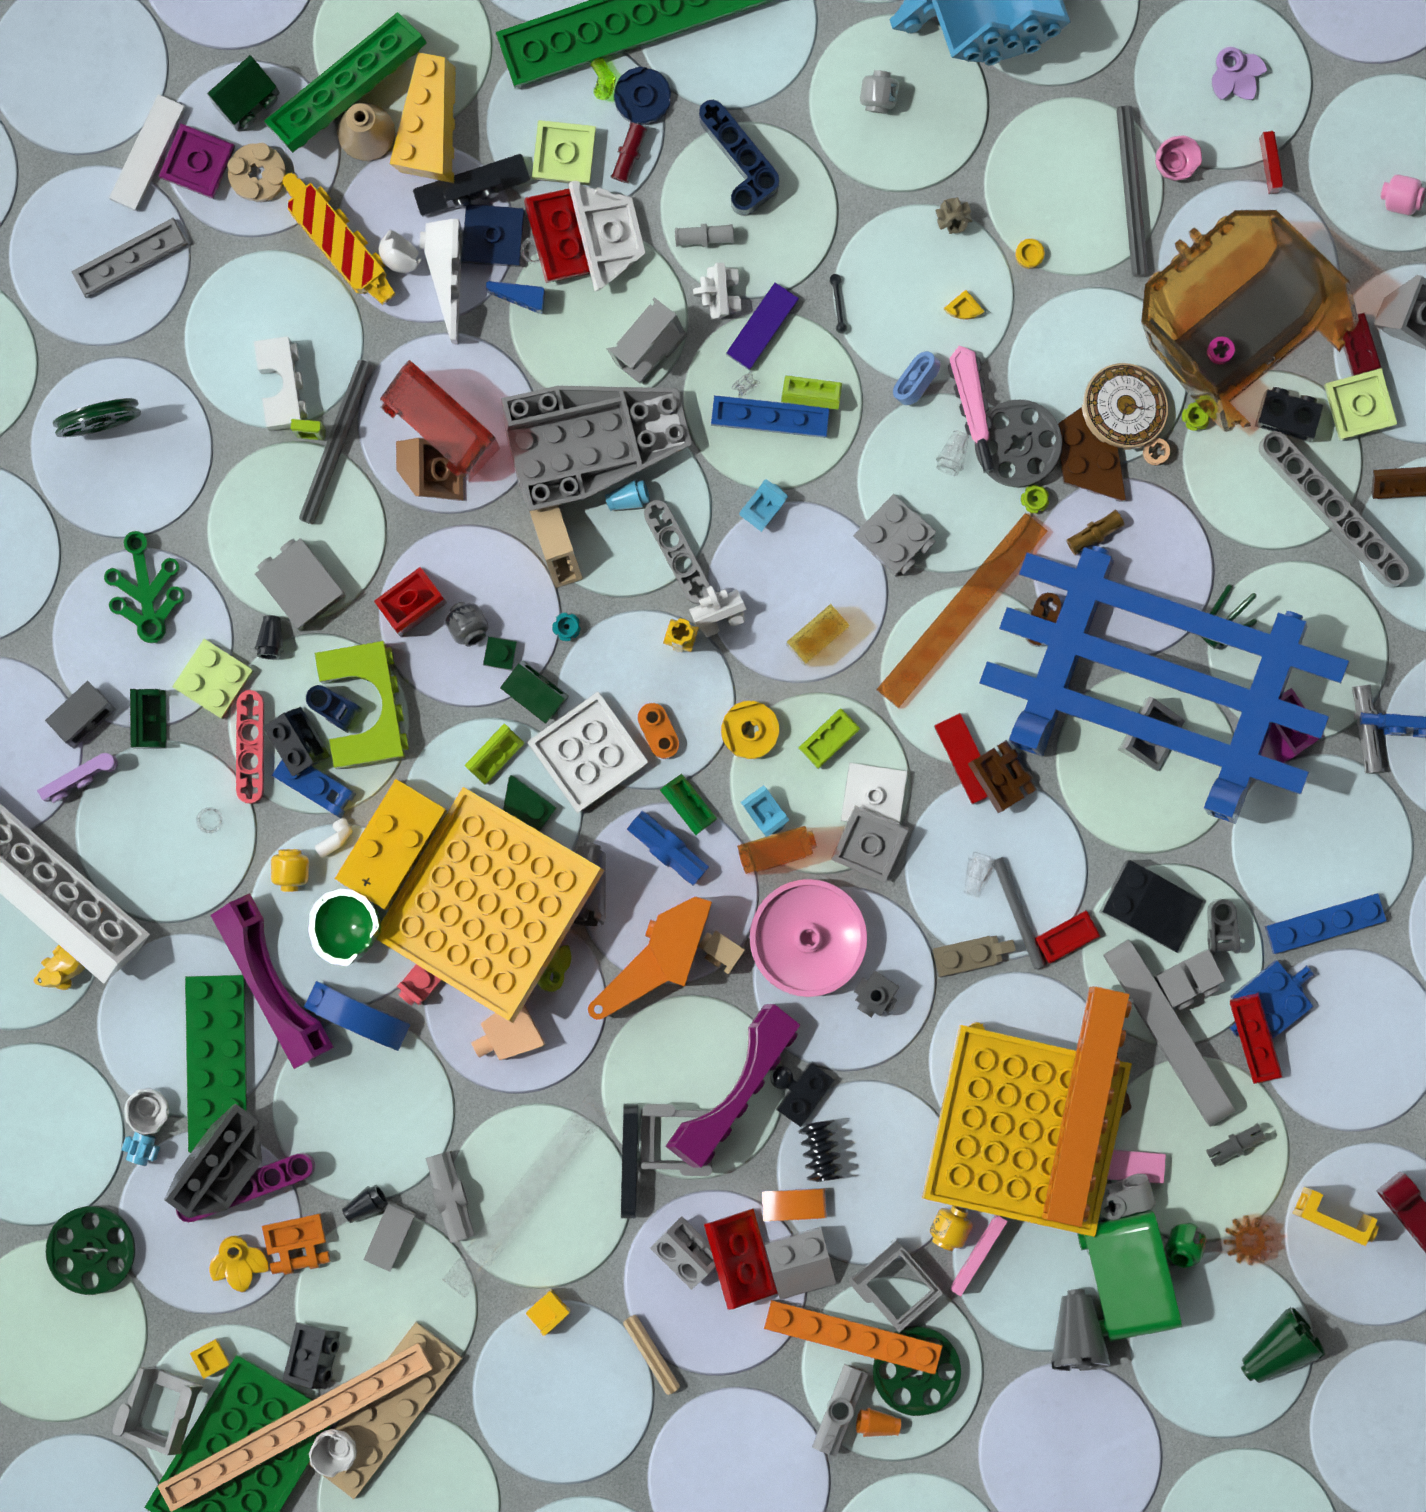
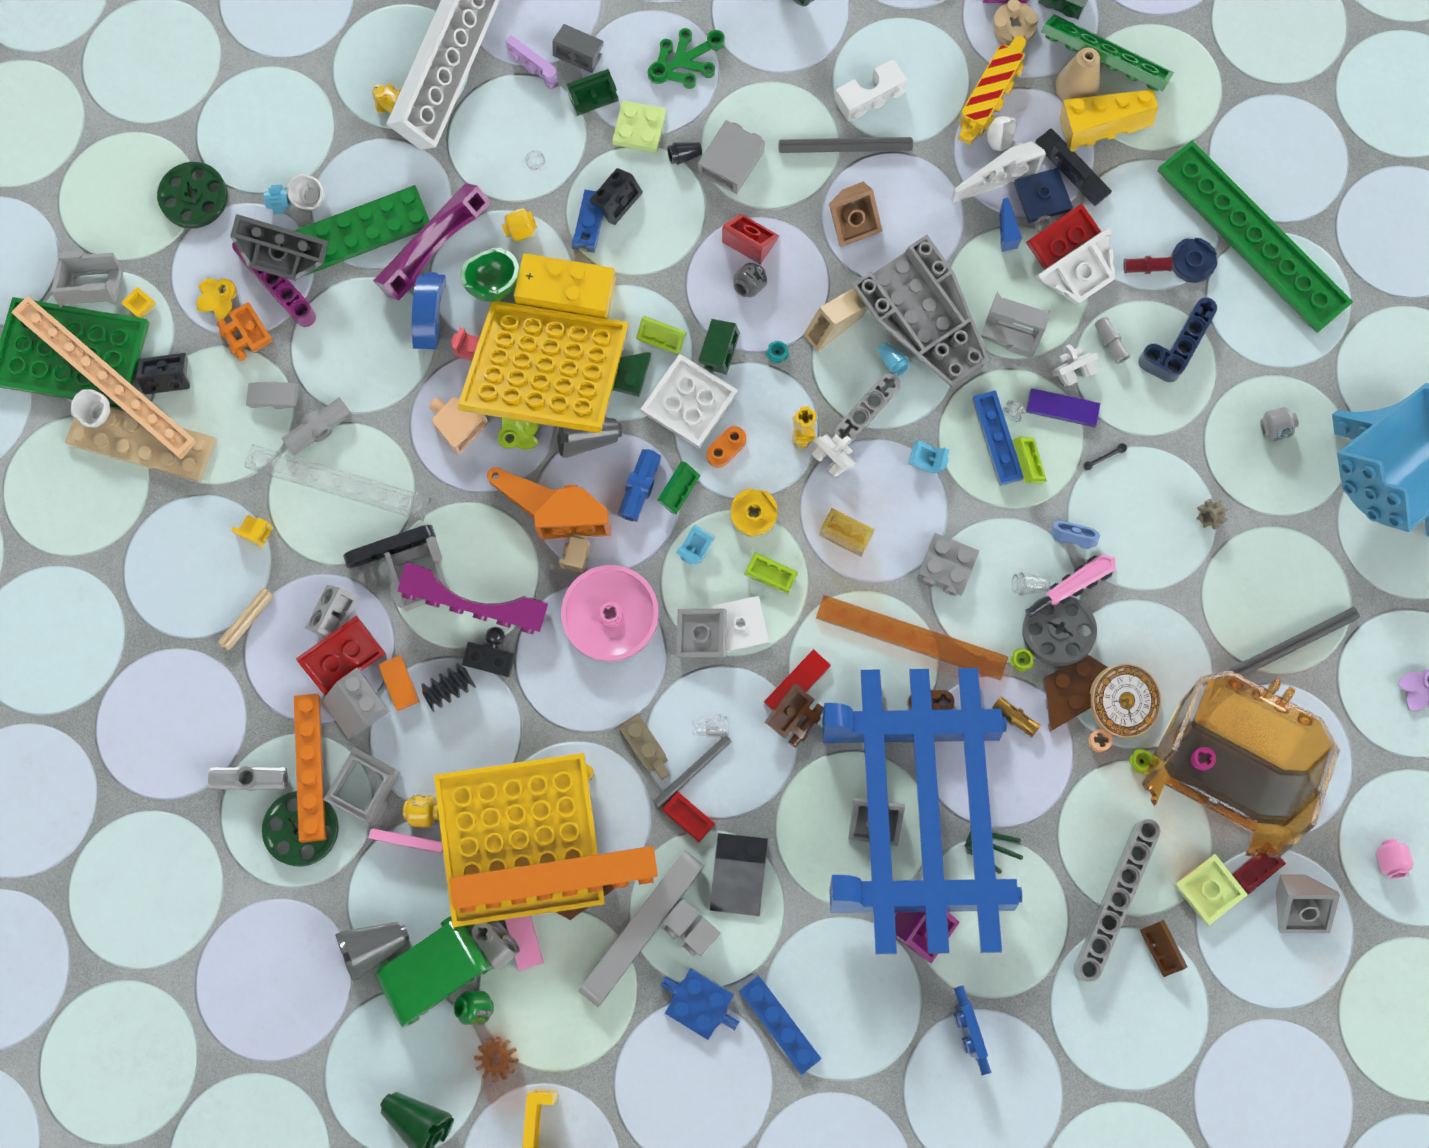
camera: 70 degrees right, 10 degrees down
coral beam [236,690,265,804] -> none
lime tile [290,419,326,441] -> none
dark blue piece [306,685,363,733] -> none
lime arch [314,641,409,769] -> none
white arm [315,818,352,857] -> none
black cone [342,1185,388,1223] -> none
clear red windscreen [380,360,500,482] -> none
dark green plate [483,636,517,671] -> none
yellowish green plate [532,120,596,185] -> none
clear neon green arm [590,58,616,100] -> none
clear orange window [737,826,817,875] -> none
dark grey brick [854,971,899,1018] -> none
orange cone [856,1408,901,1437] -> none
yellow tile [943,290,985,320] -> none
yellow tile [1015,239,1045,269] -> none
bright pink hair [1155,135,1202,181] -> none
dark grey pin [1206,1123,1267,1167] -> none
dark grey piece [1207,899,1240,955] -> none
red tile [1230,993,1282,1084] -> none
black brick [1254,387,1324,442] -> none
red tile [1259,131,1284,194] -> none
light grey pin [1352,684,1384,774] -> none

